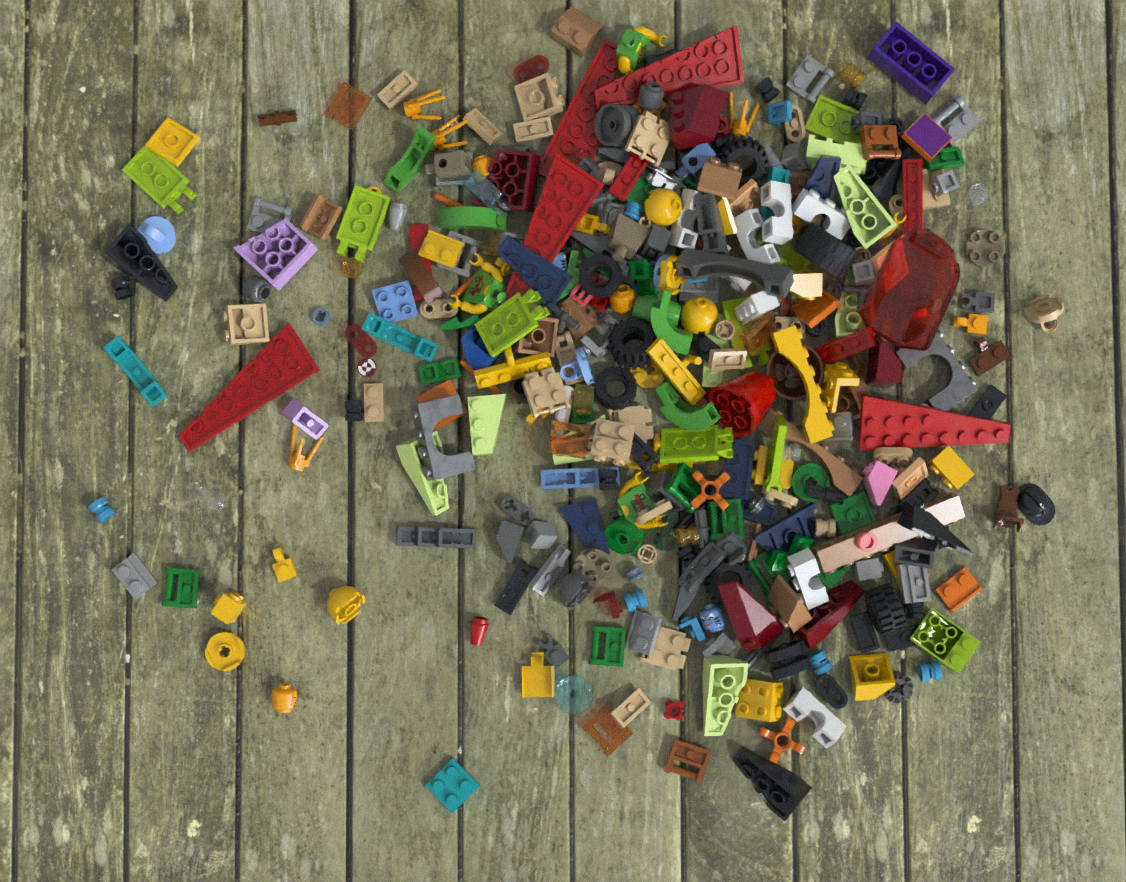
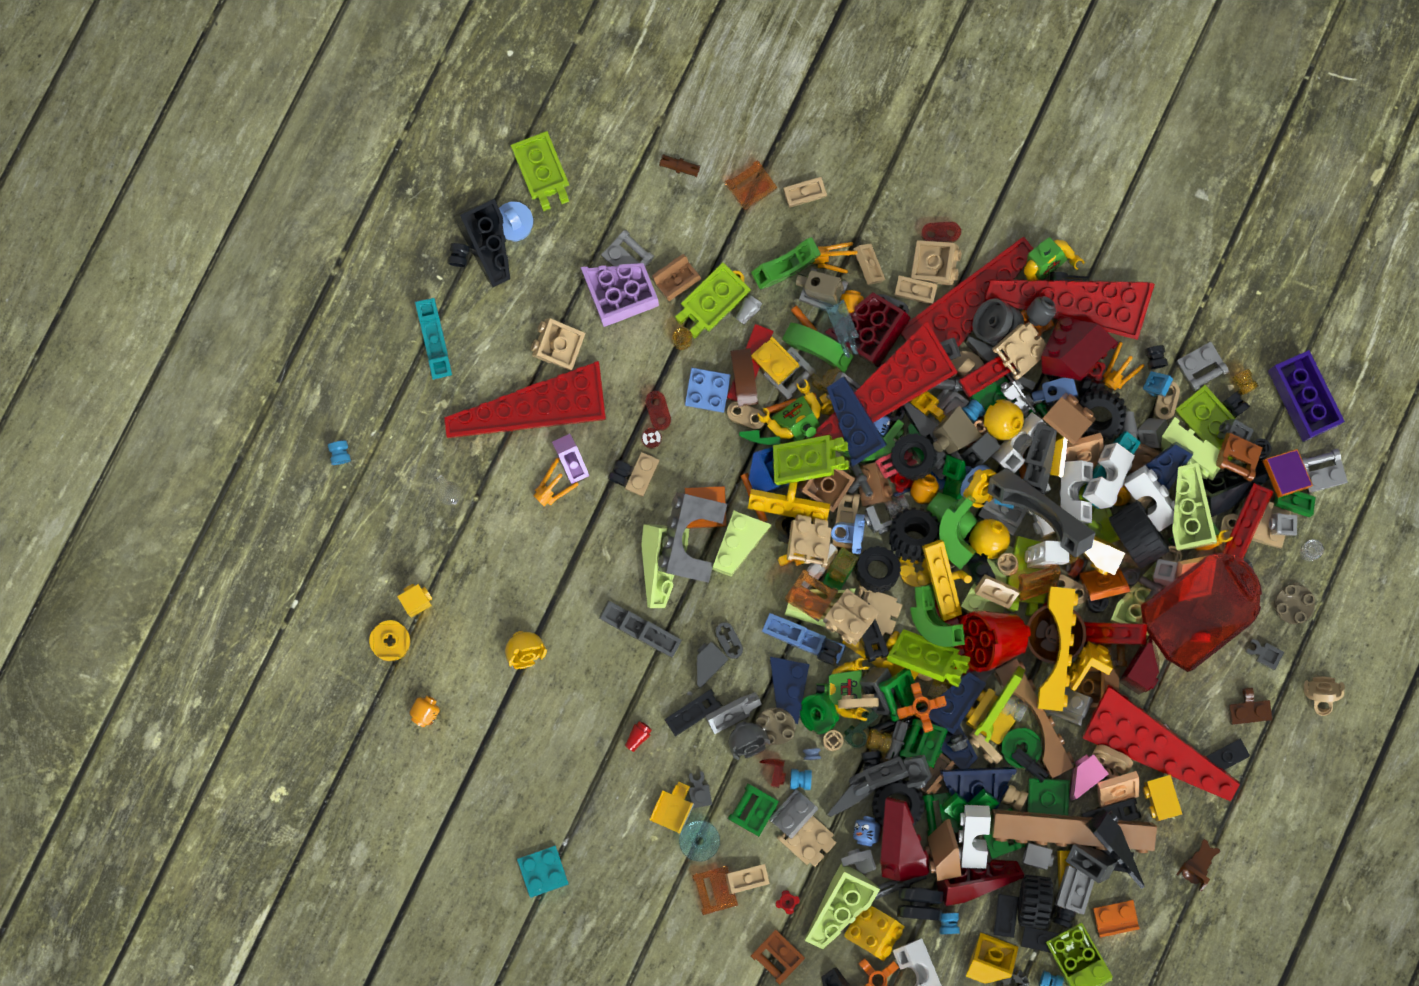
camera: 25 degrees right, 5 degrees down
light grey plate [112,552,159,600] -> none
yellow plate [145,117,200,167] -> none
green plate [162,567,200,609] -> none
dark grey head [242,275,271,303] -> none
yellow plate [272,547,298,582] -> none
sand blue bush [312,308,331,326] -> none
teal slope [361,312,439,363] -> none
light orange plant [404,89,445,120] -> none
green slope [418,358,462,385] -> none
light grey panel [524,521,558,549] -> none
medium nougat slope [551,6,603,58] -> none
dark azure bracket [678,615,706,642] -> none
black plate [815,674,848,709] -> none
coral tile [856,531,877,552] -> none
flat silver arch [894,327,977,411] -> none
light orange plate [953,313,988,335] -> none
black piece [1016,483,1055,526] -> none

